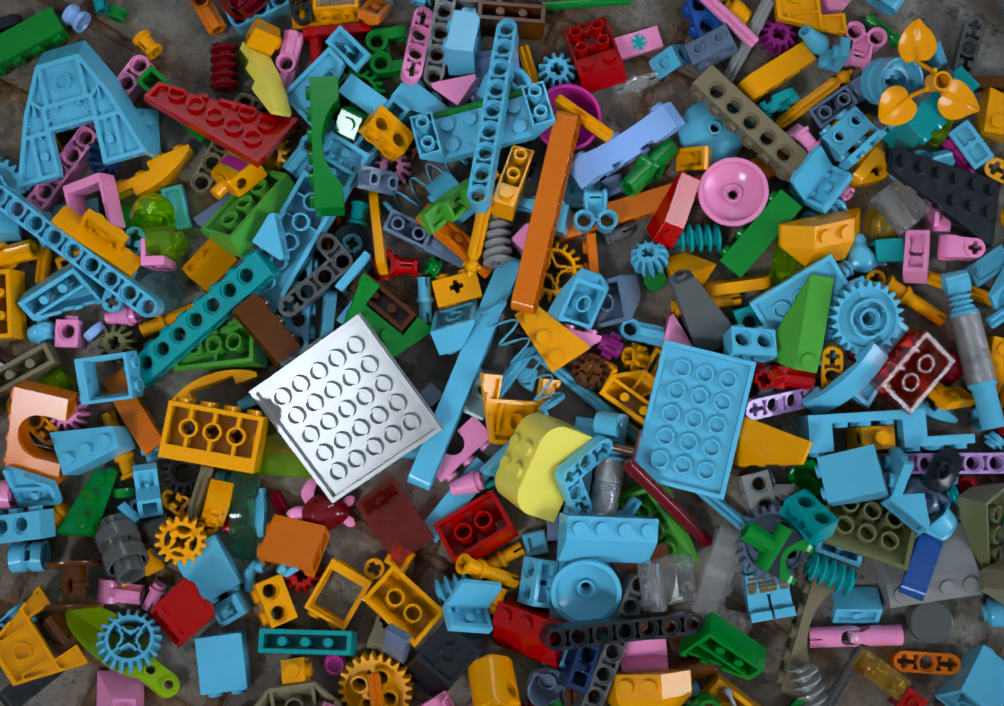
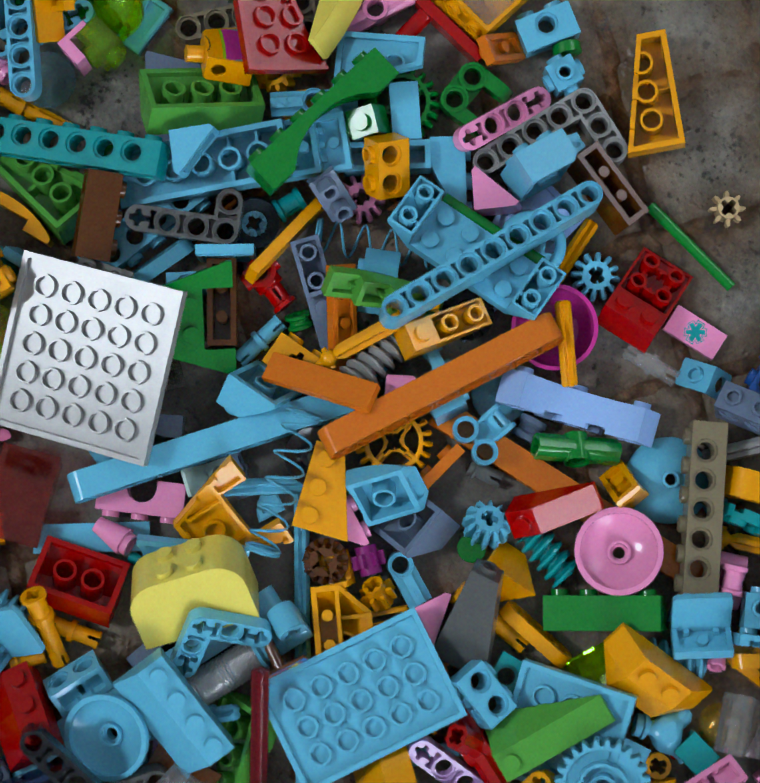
camera: 45 degrees right, 0 degrees up
light orange panel [181,239,237,291] -> none
medium azure slope [325,25,372,73] -> none
medium azure tile [522,529,549,556] -> none
none -> orange tile [262,352,381,414]

